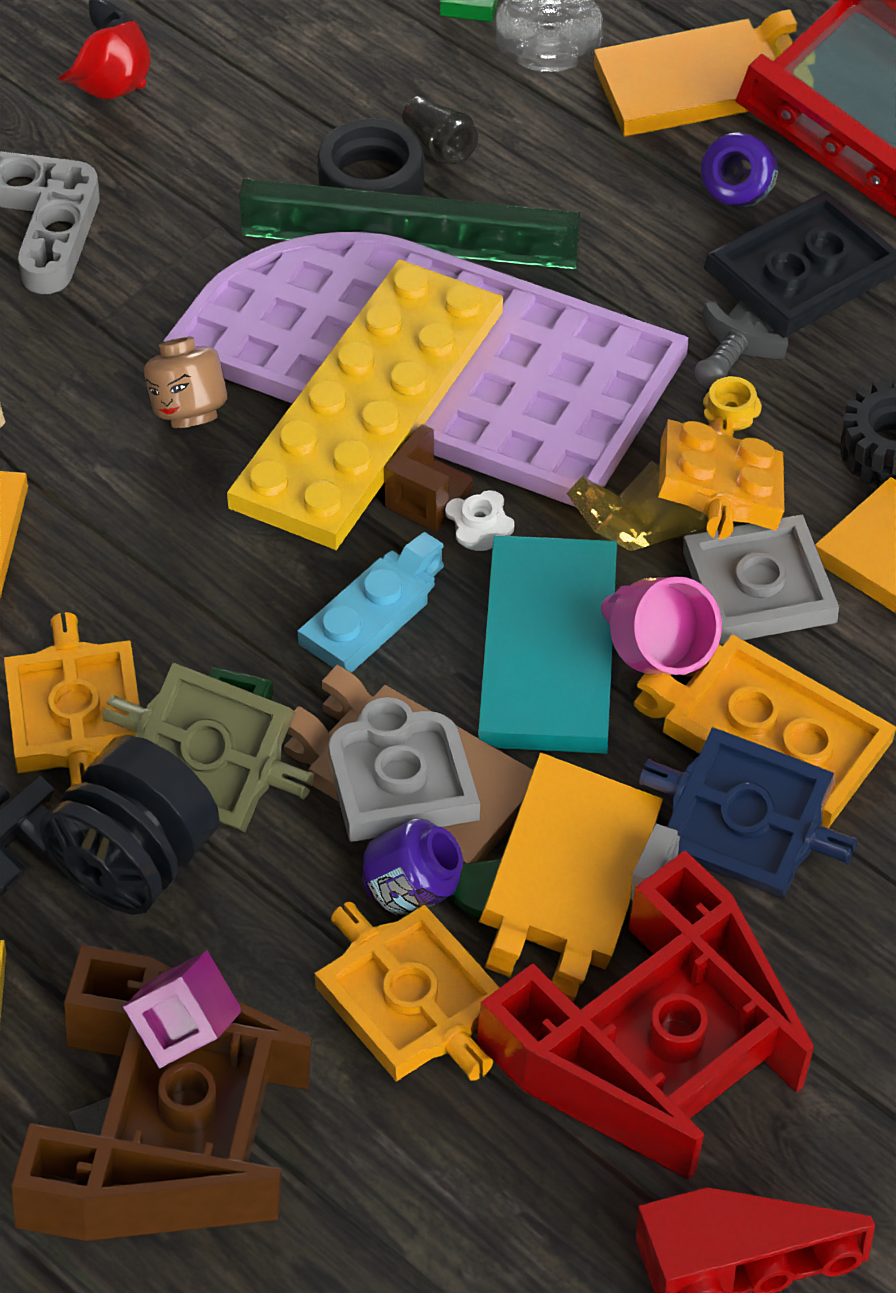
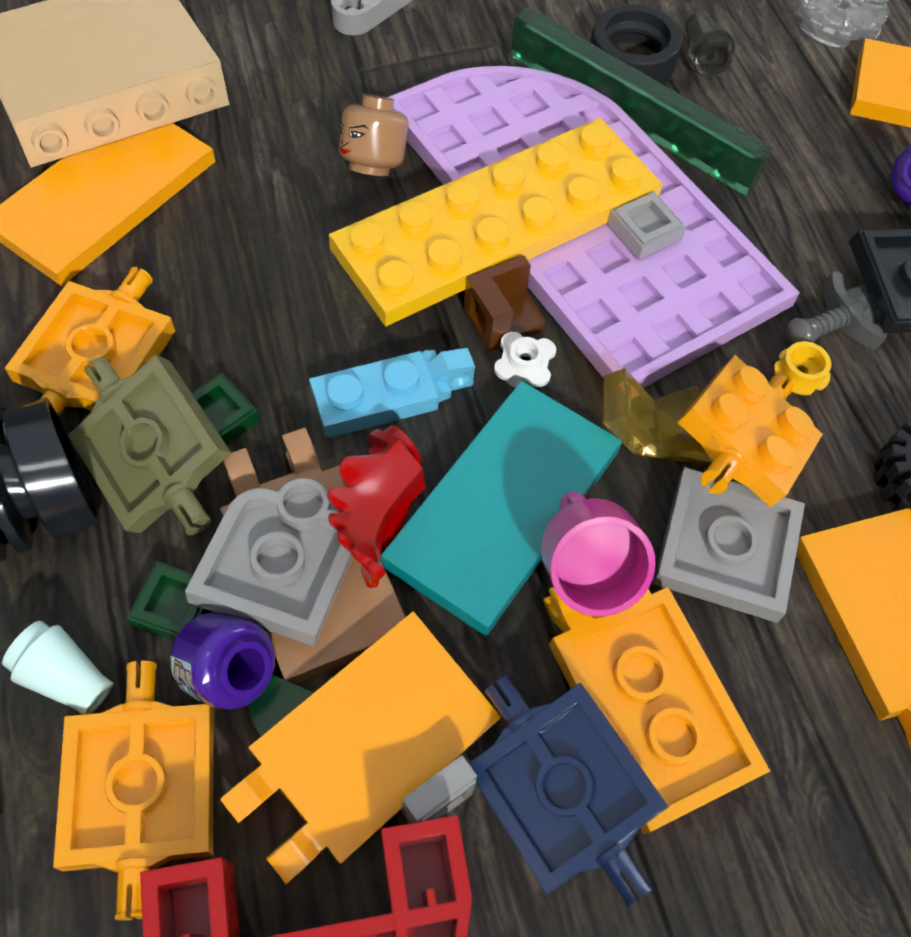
camera: 25 degrees right, 10 degrees up
none -> light aqua cone [2,621,114,715]
none -> dark green tile [126,561,209,642]
none -> red plant [327,425,426,588]
none -> light grey tile [607,191,686,260]

